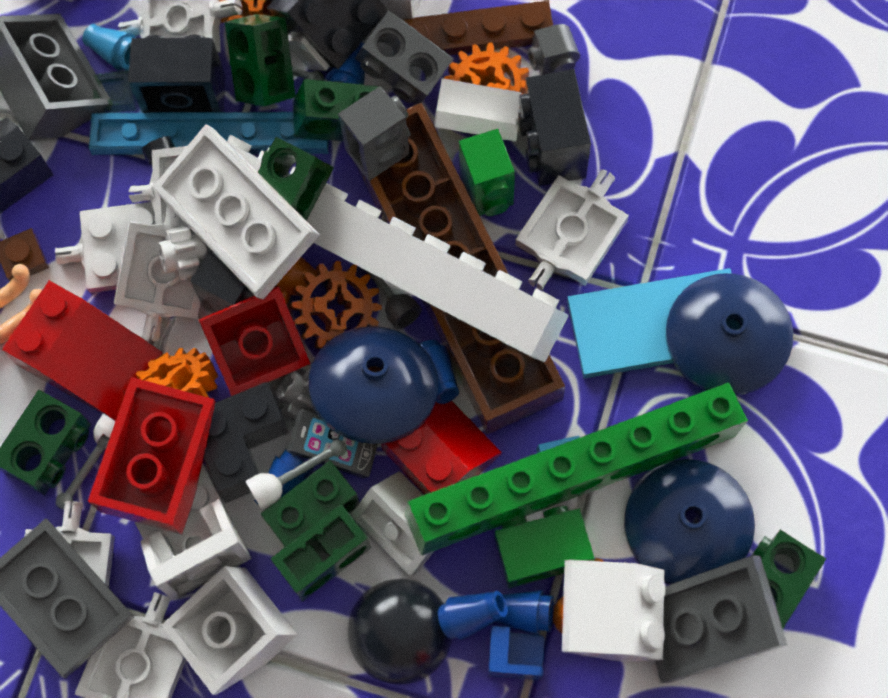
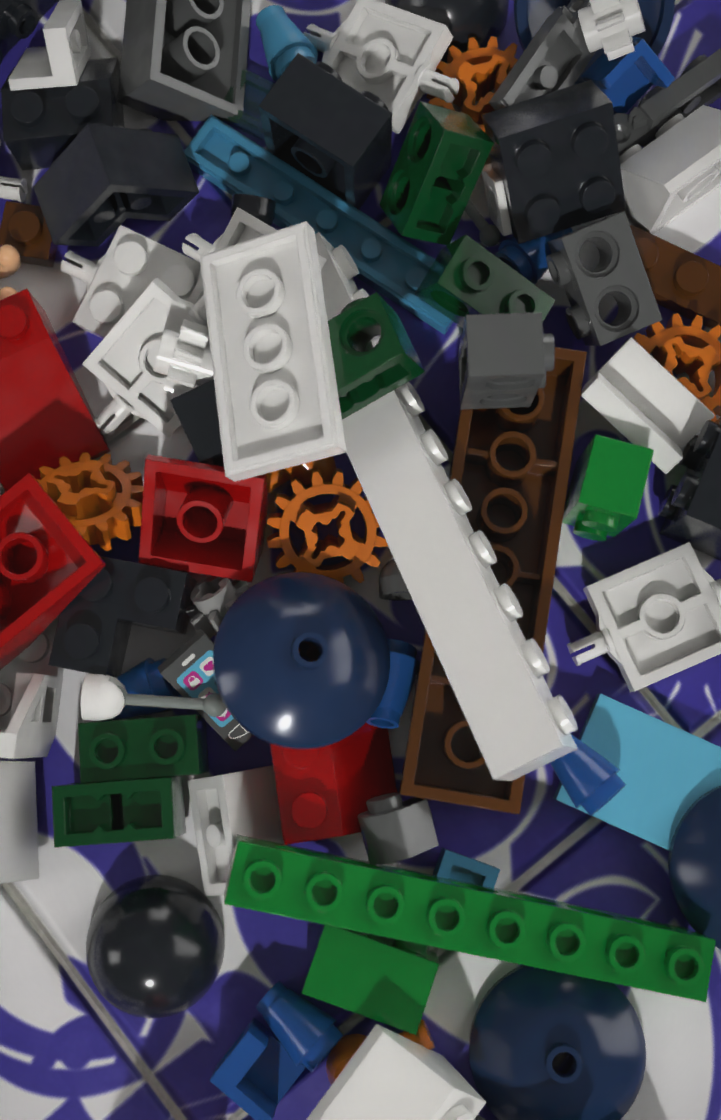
camera: 35 degrees right, 10 degrees up
blue cone [438,591,507,640] -> none
none -> black brick [33,123,199,247]
none -> dark grey plate [357,792,439,865]
none -> blue cone [550,733,626,816]

